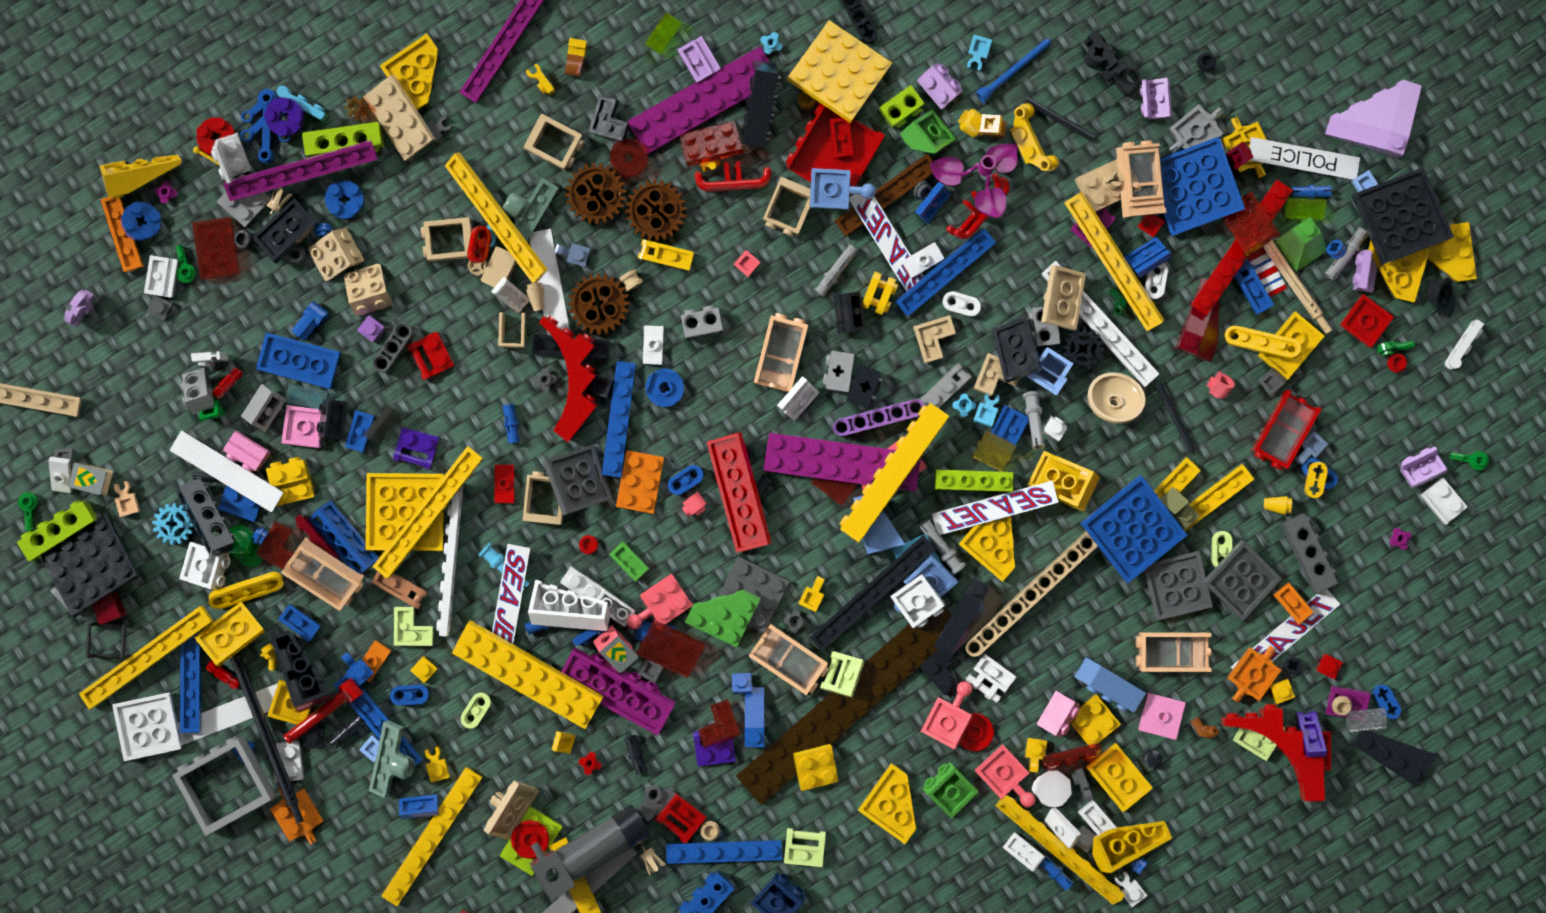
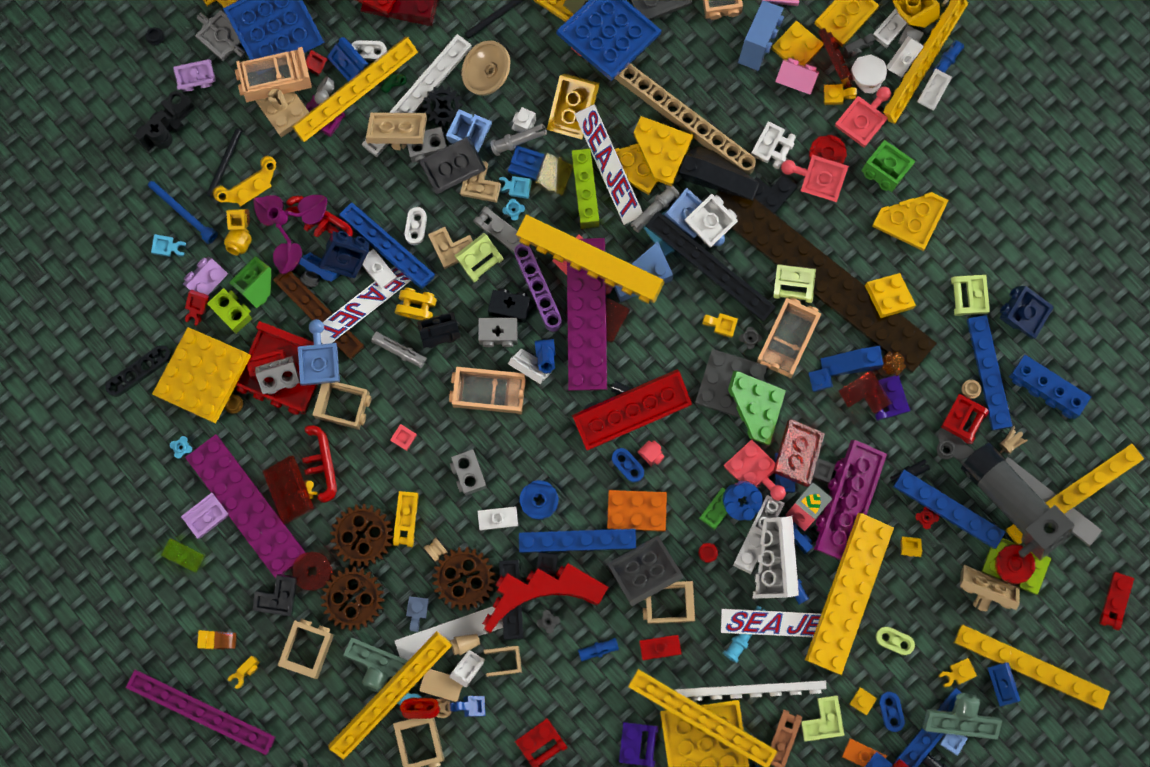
camera: 90 degrees left, 10 degrees down
black wedge [741,60,781,148] -> none
none -> red plate [185,290,209,326]
none -> light grey brick [255,356,300,394]
none -> light grey plate [314,77,335,104]
none -> dark blue plate [319,231,369,279]
none -> plate [450,696,485,717]
none -> yellowish green plate [455,233,504,283]
none -> blue piece [535,339,555,373]
none -> yellow plate [634,116,693,187]
none -> blue plate [722,481,762,520]
none -> clear orange gear [882,352,906,376]
none -> blue plate [893,470,1005,549]

